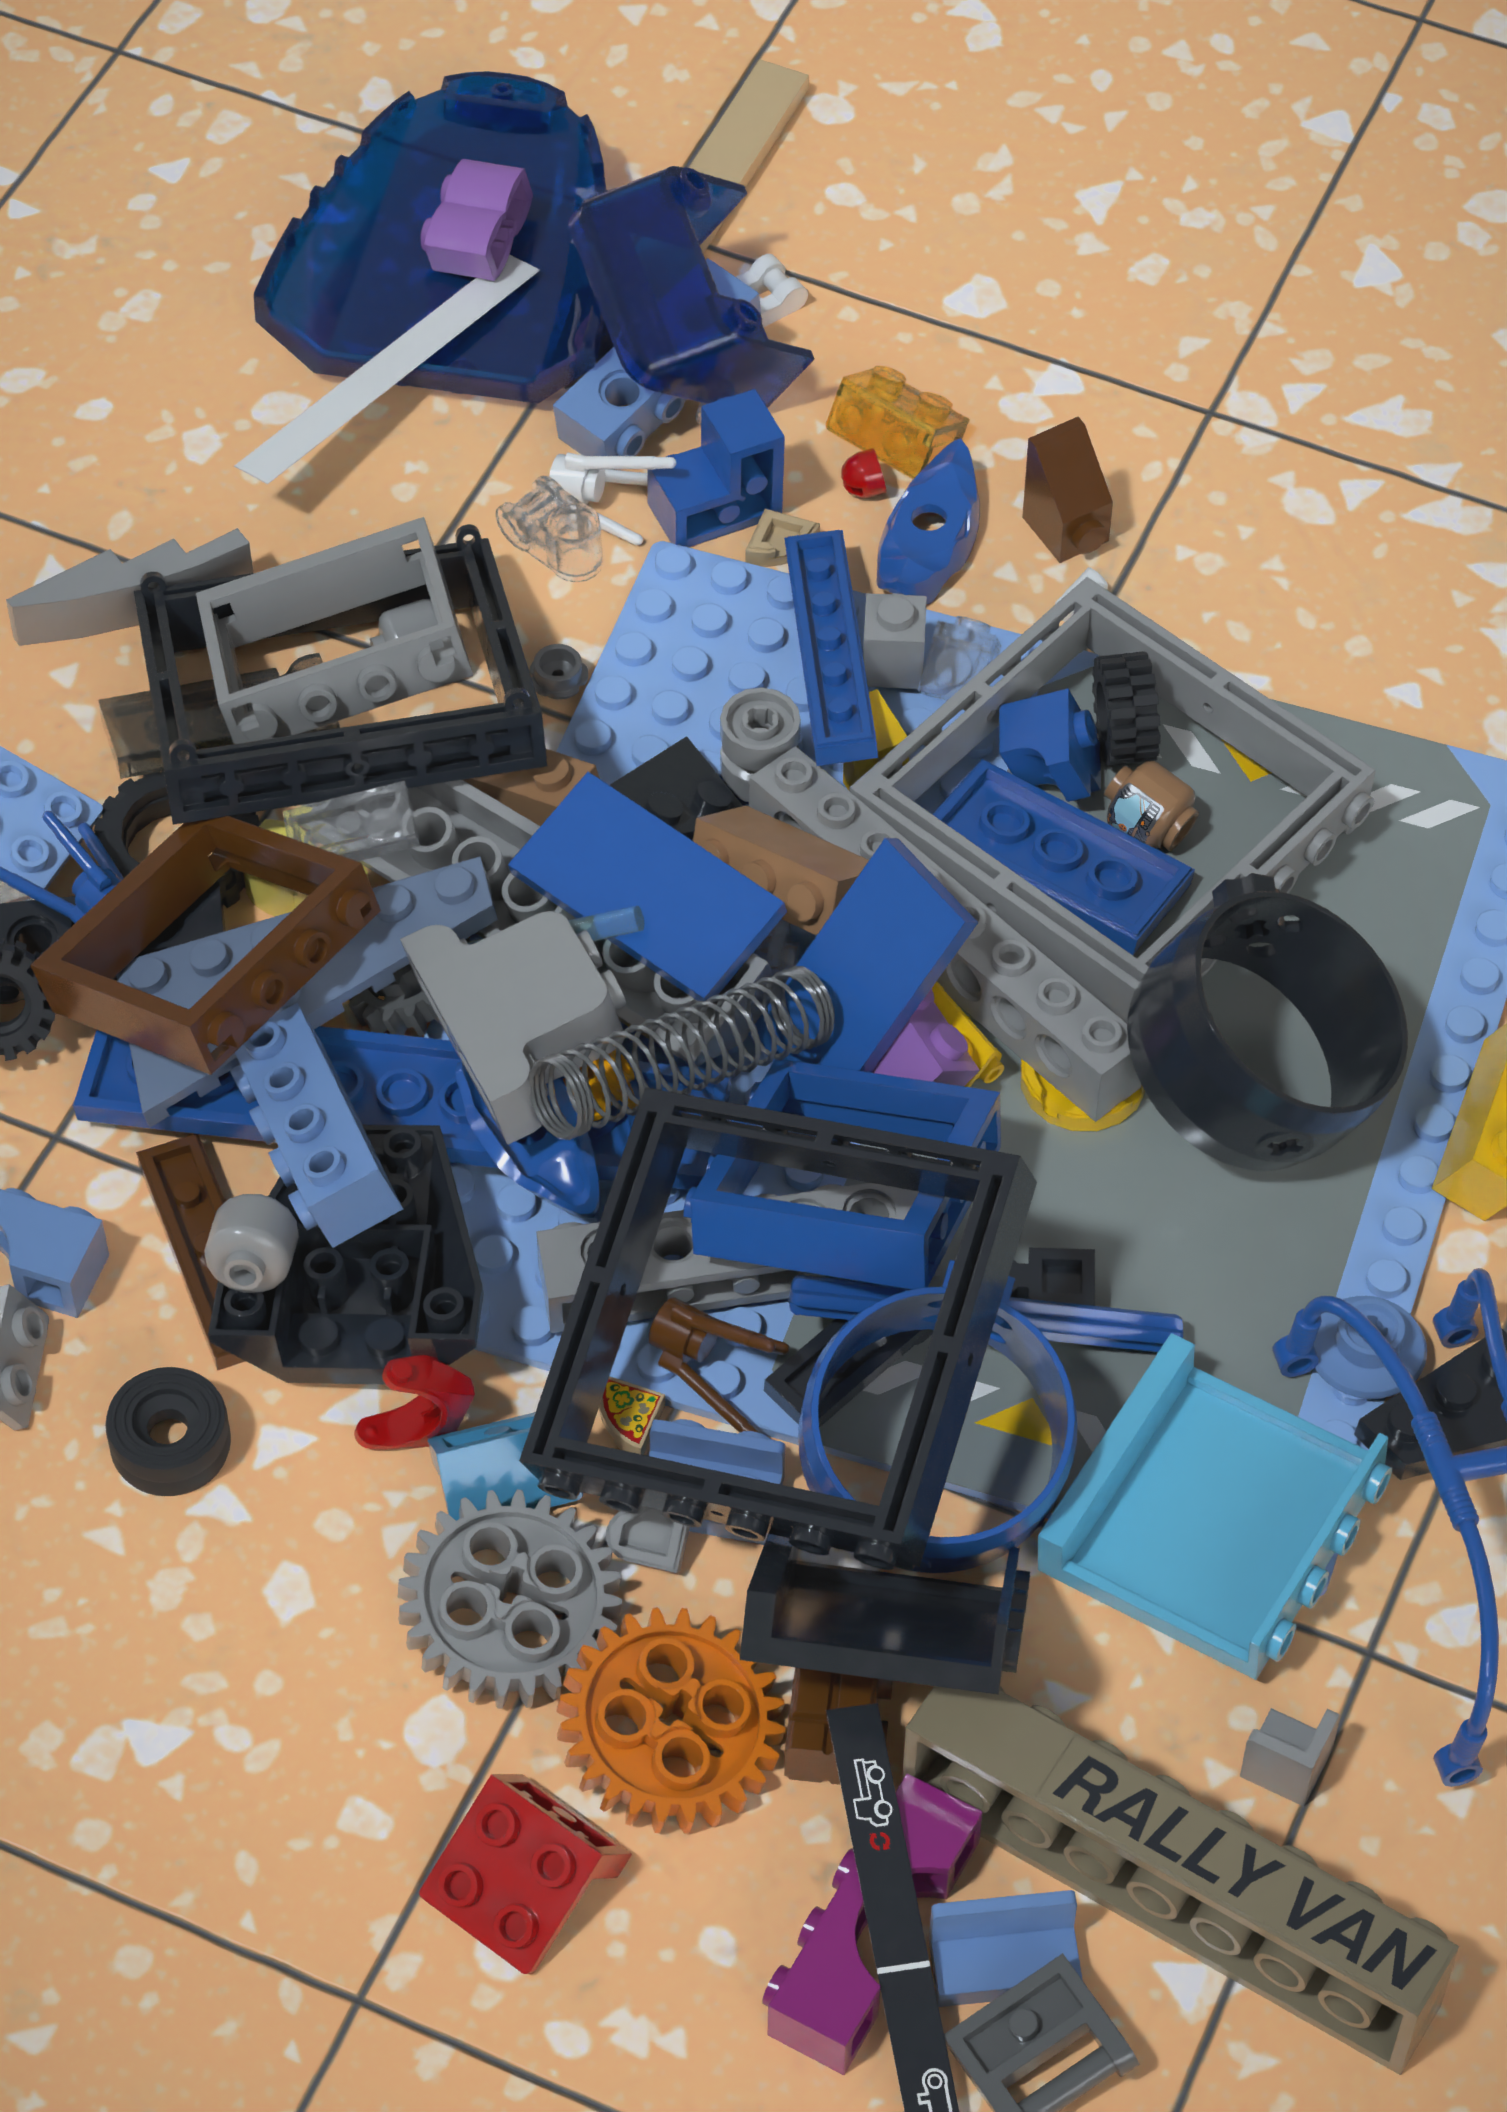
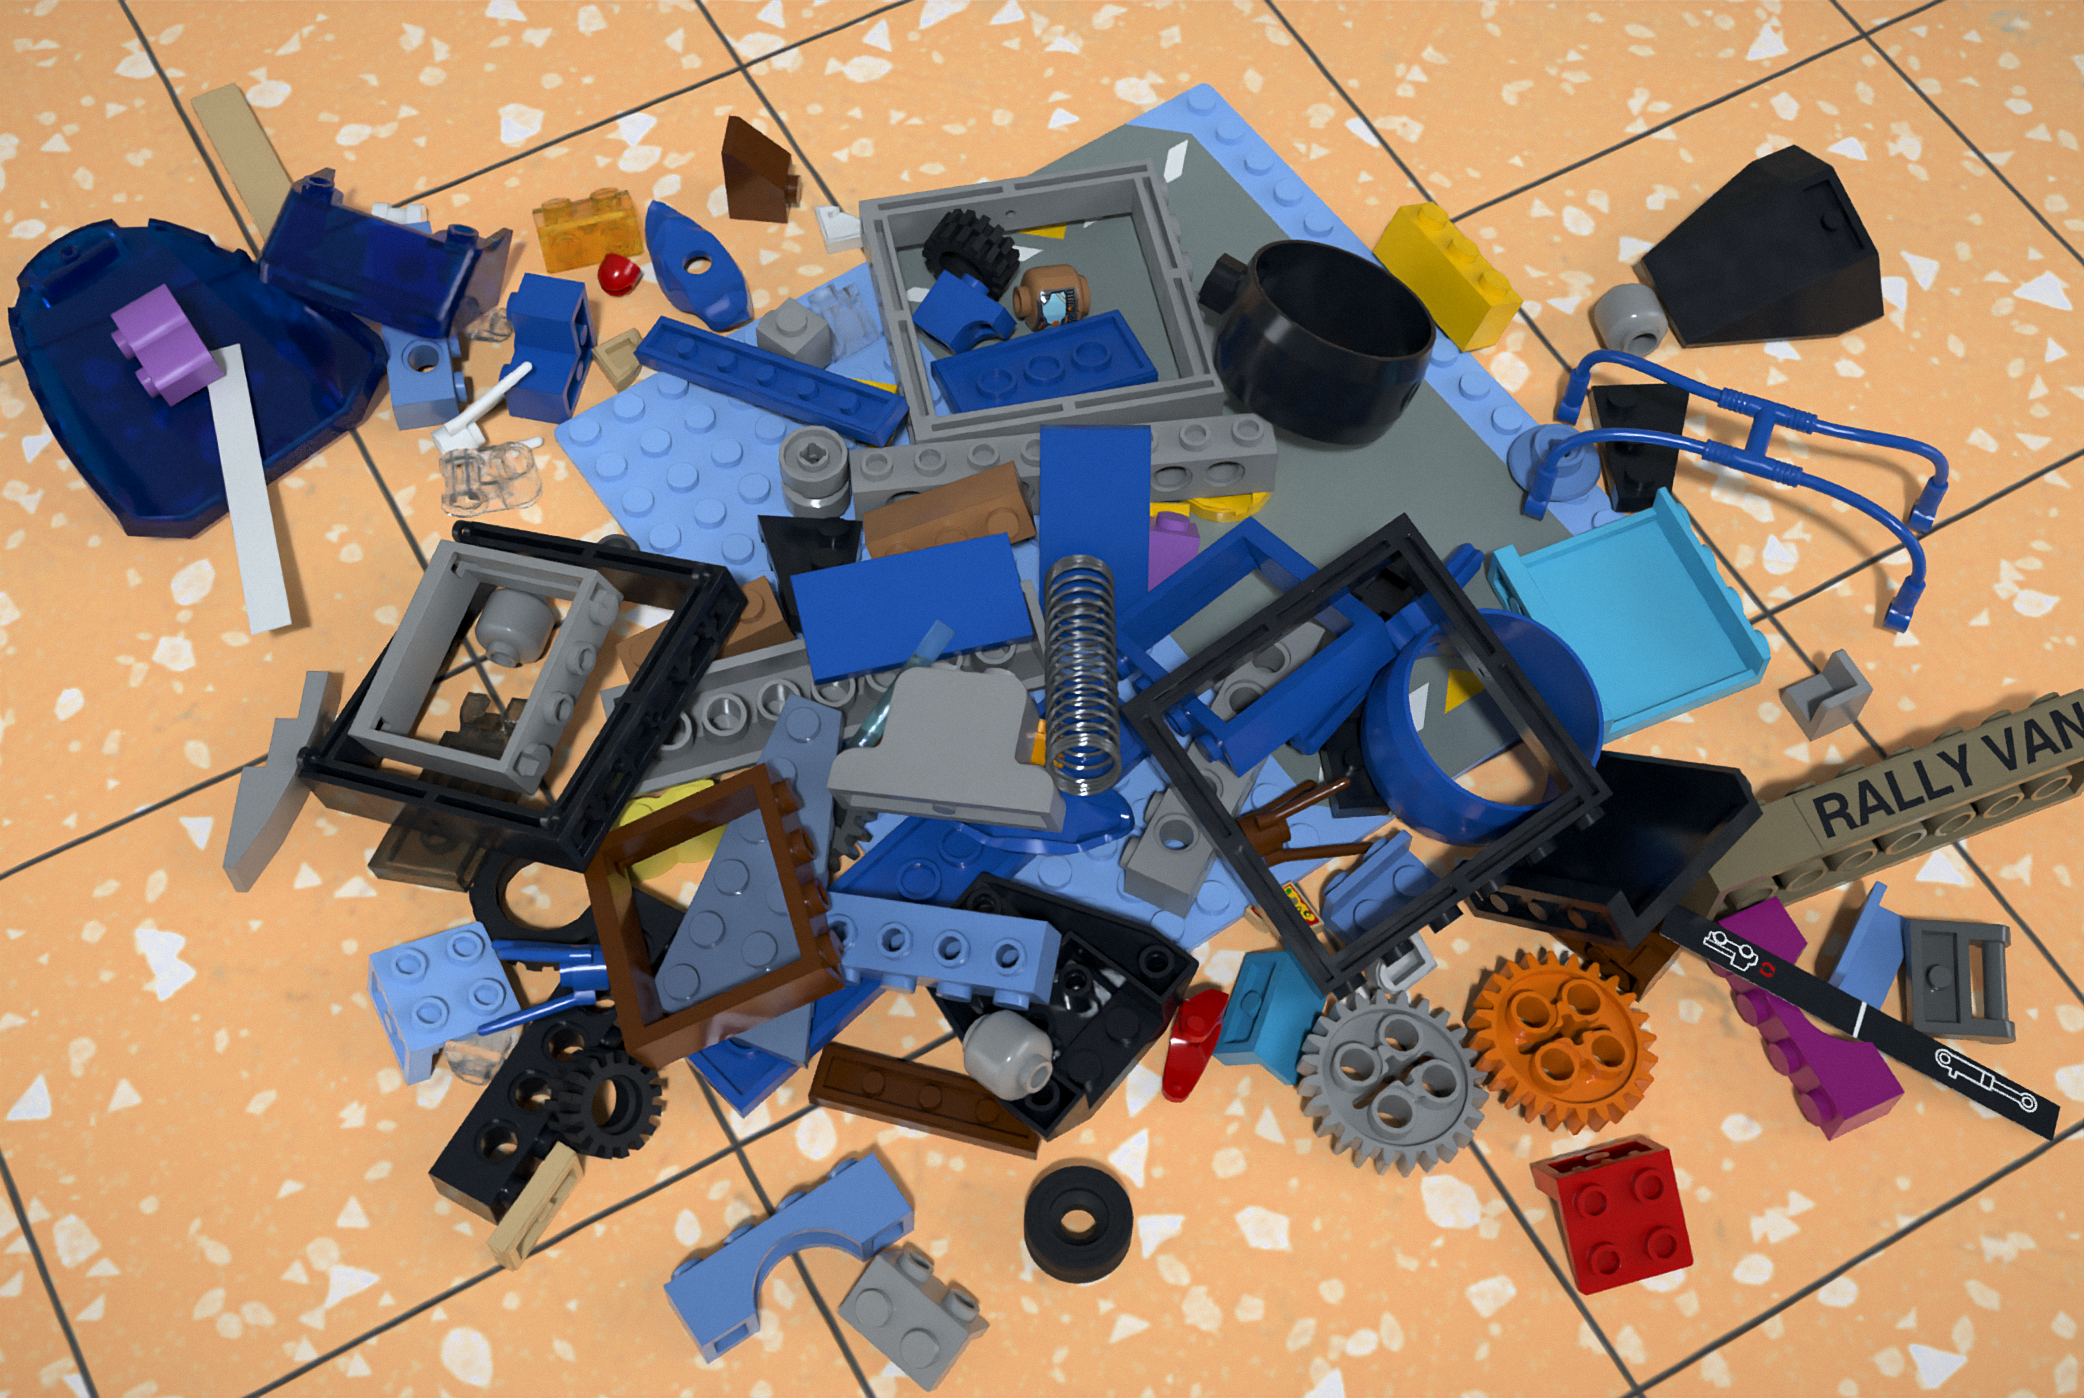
camera: 55 degrees left, 5 degrees up
clear plate [282,781,420,861] -> none

